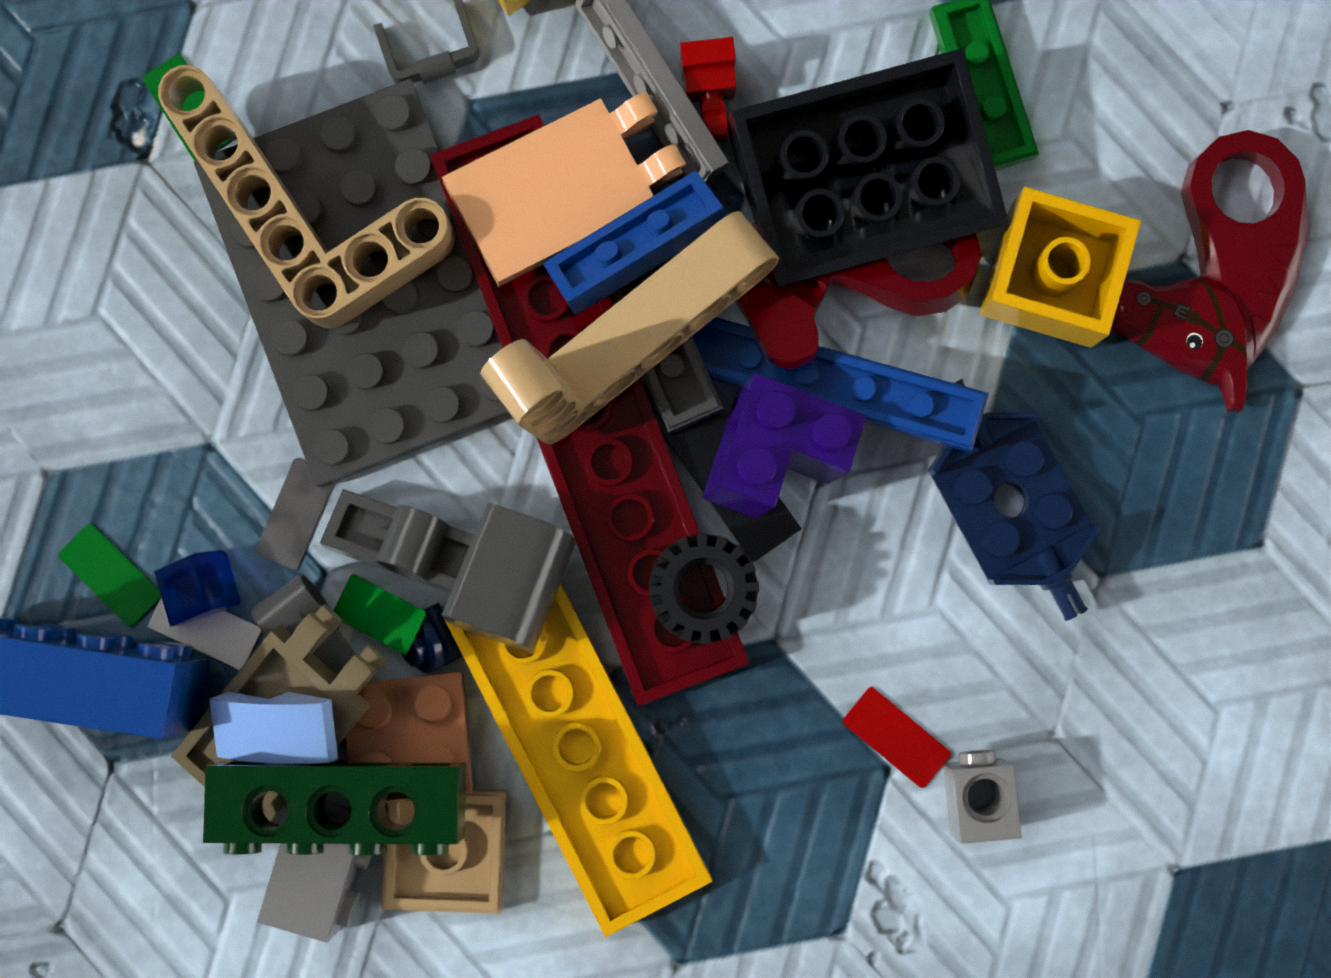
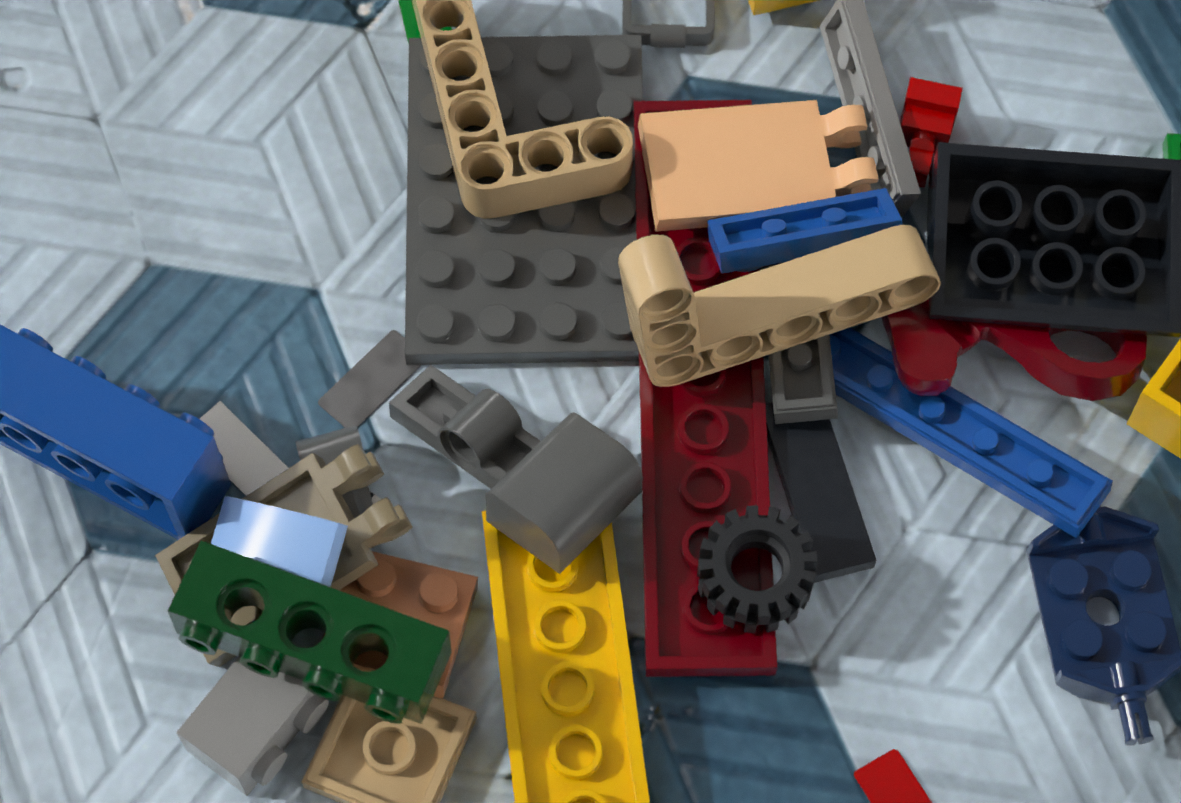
camera: 20 degrees right, 20 degrees down
green sticker [58,523,162,627] -> none
clear blue slope [154,550,240,627] -> none
green sticker [333,574,426,655] -> none
dark blue plate [401,603,463,673] -> none
dark purple brick [702,373,867,519] -> none

